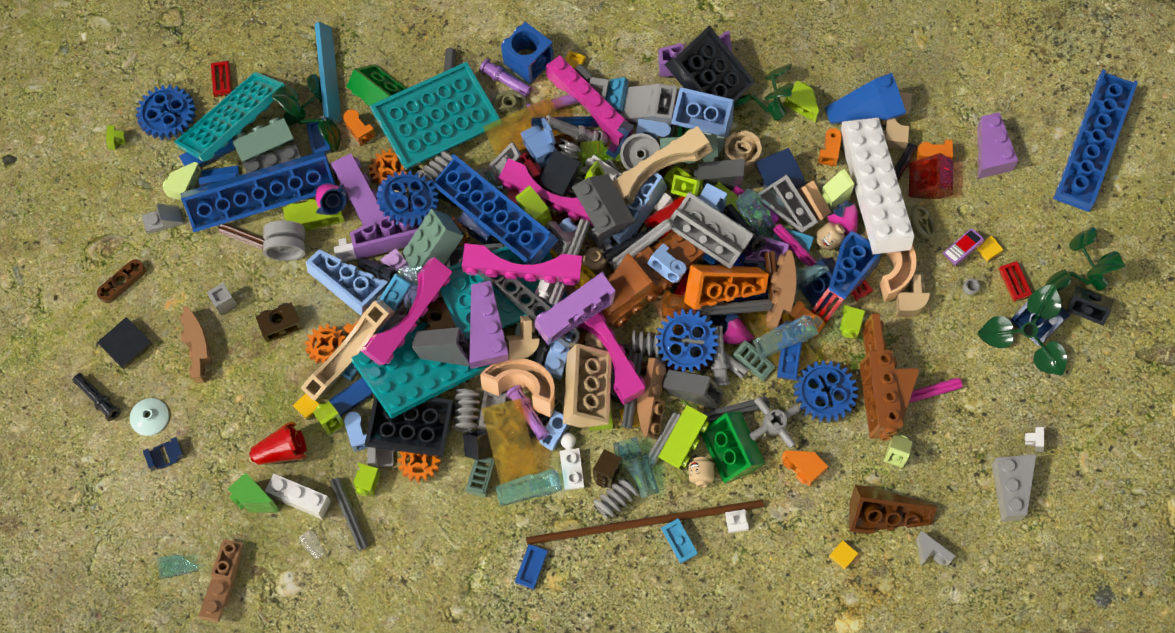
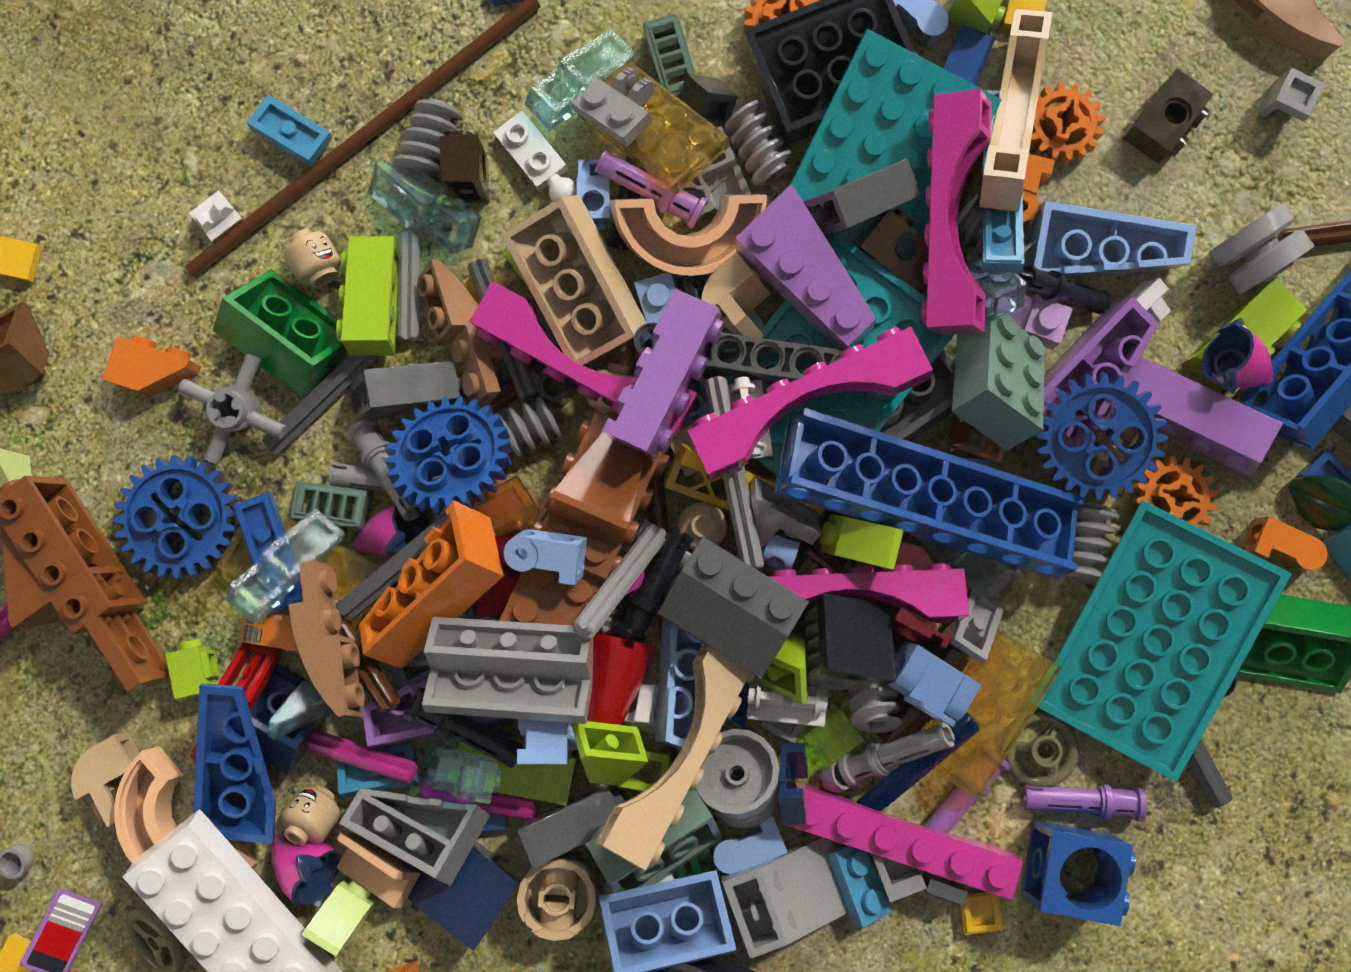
camera: 145 degrees right, 15 degrees up
none -> light grey hinge [571,66,655,147]

